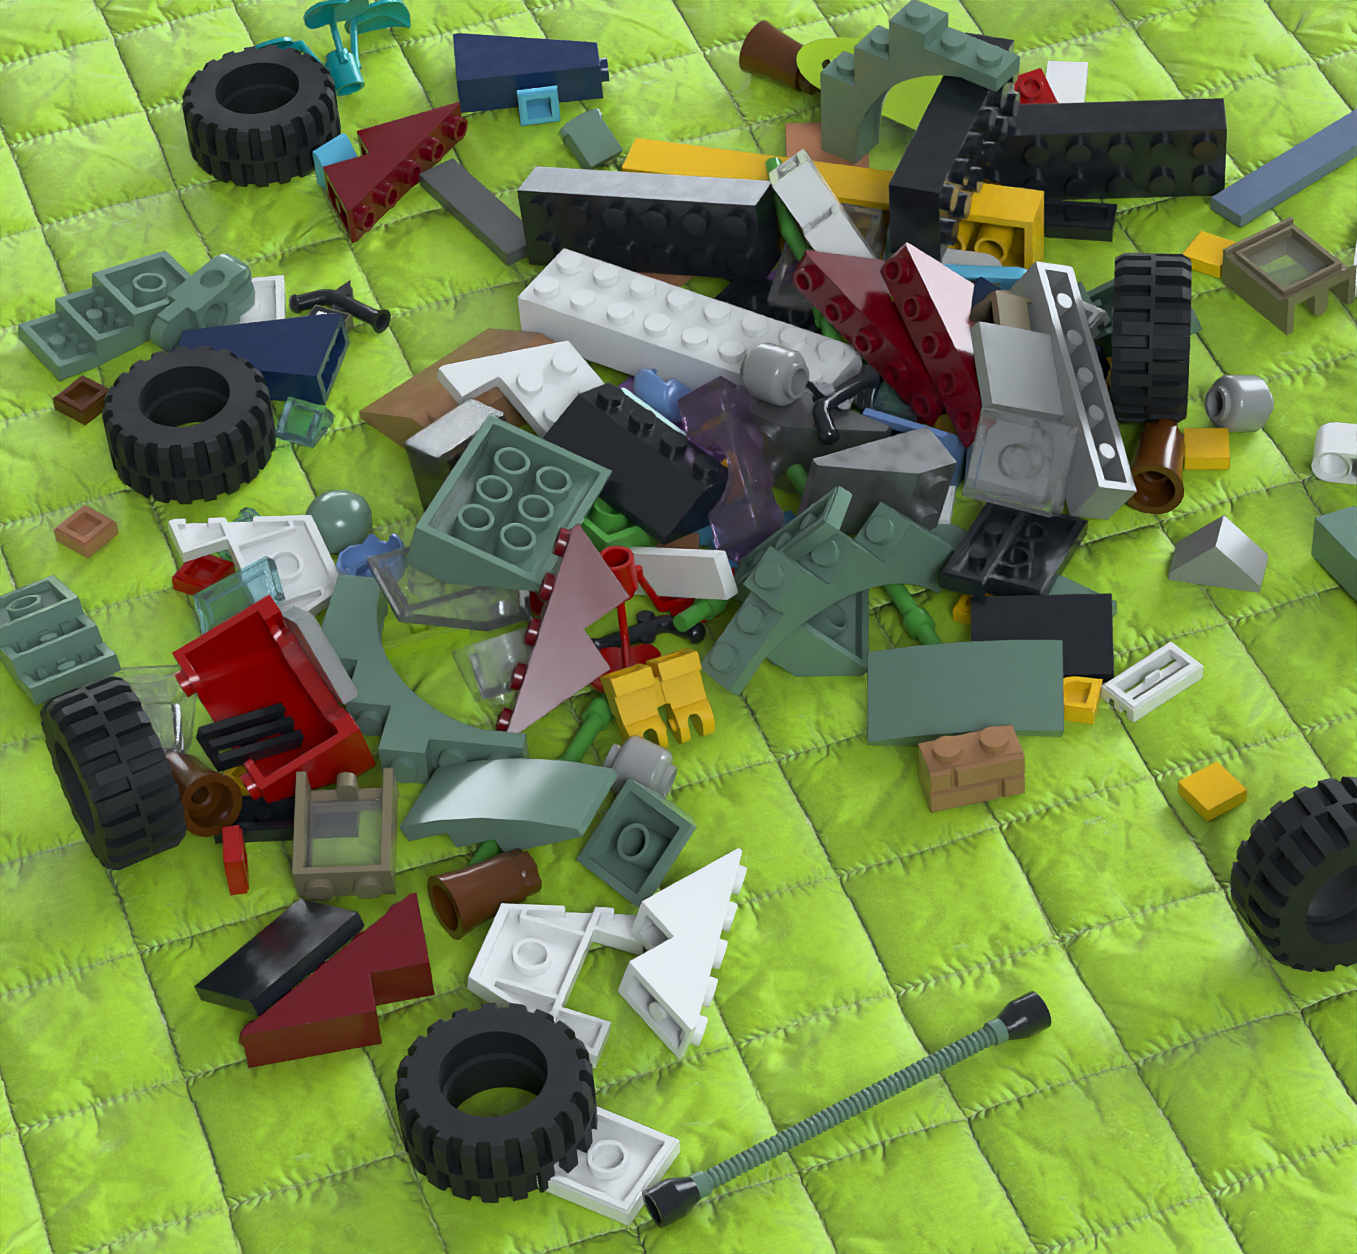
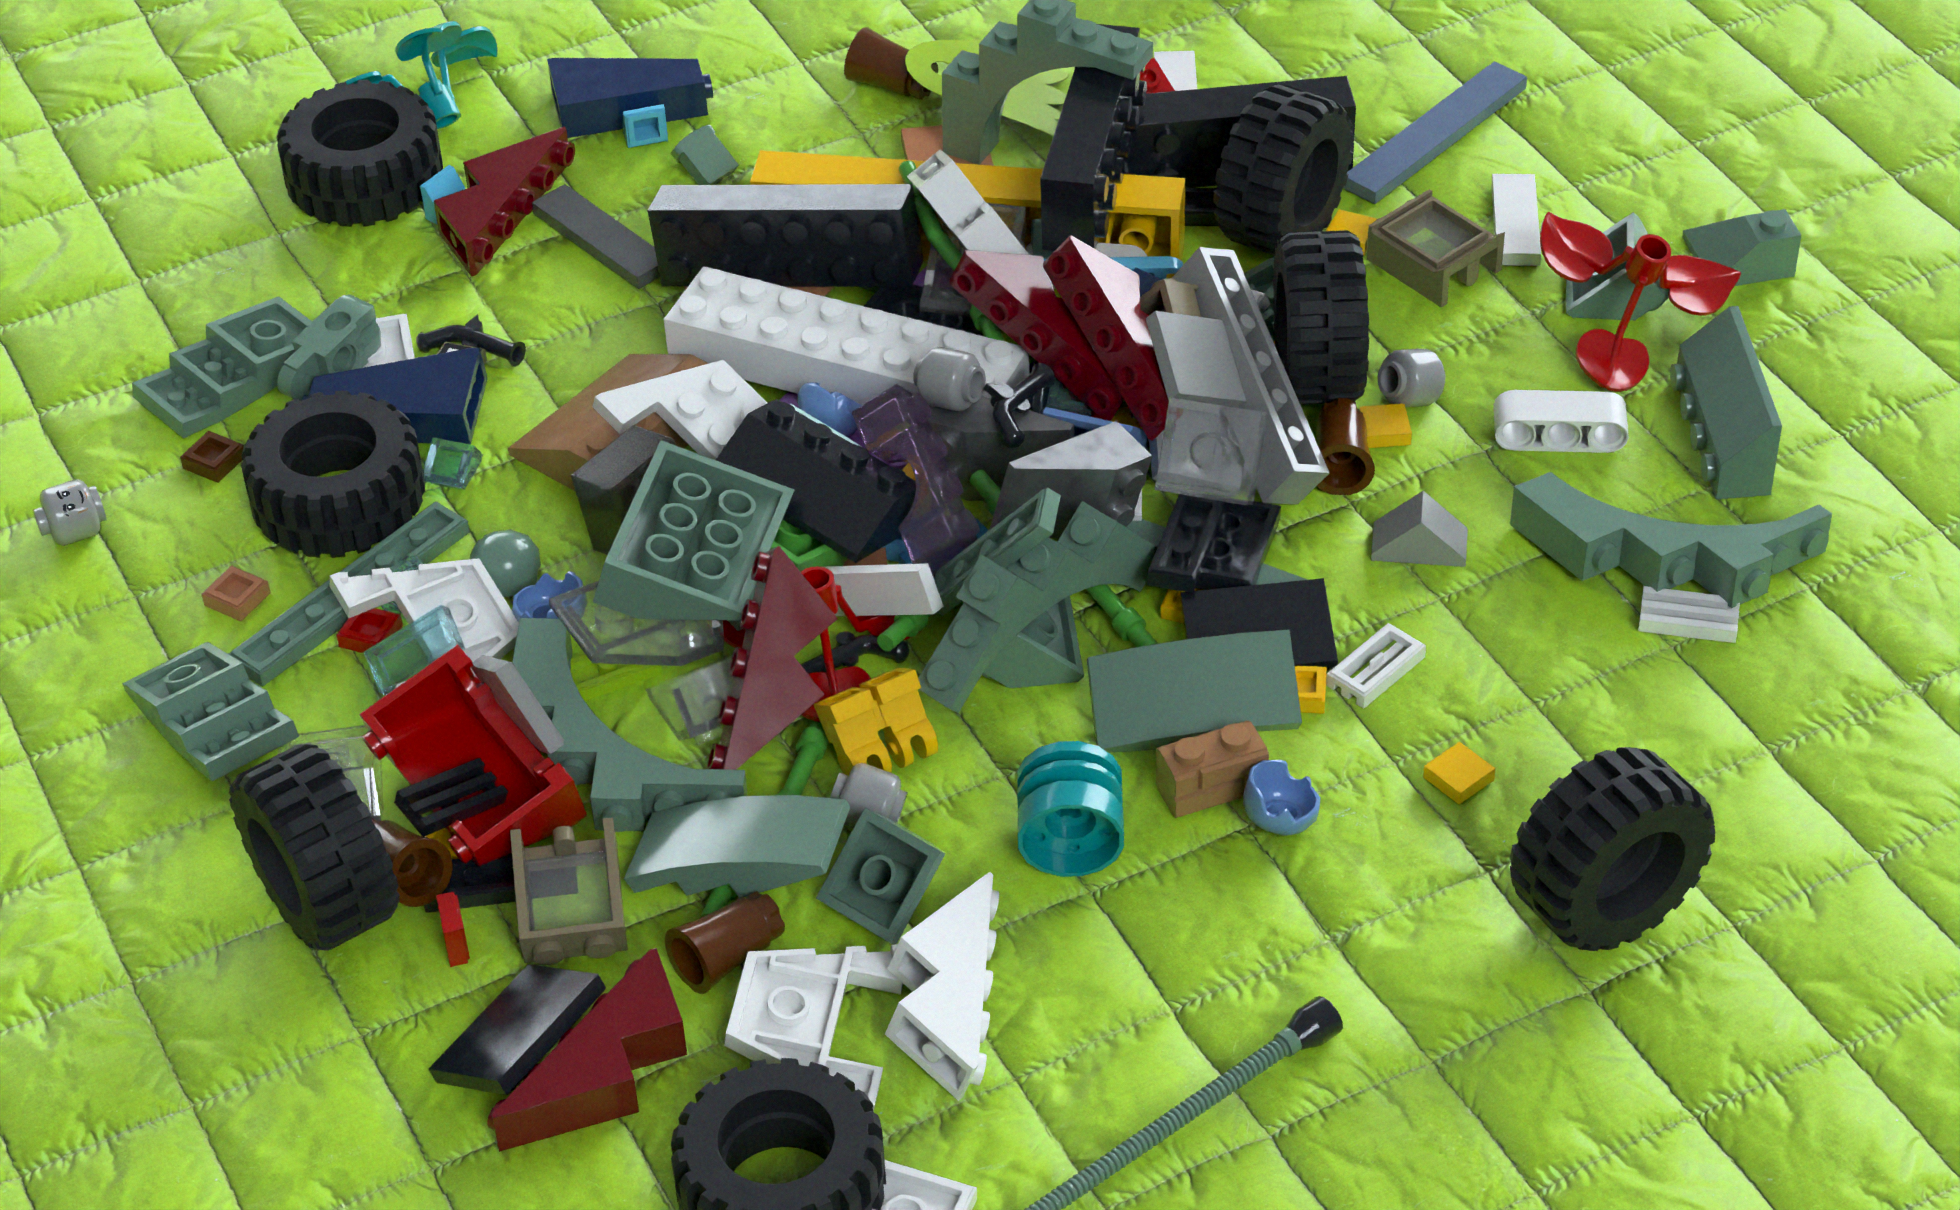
camera: 10 degrees left, 0 degrees up
none -> sand green tile [228,501,470,687]
none -> teal wheel [1017,741,1124,877]
none -> black tyre [1213,84,1353,256]
none -> medium blue hair [1243,759,1321,835]

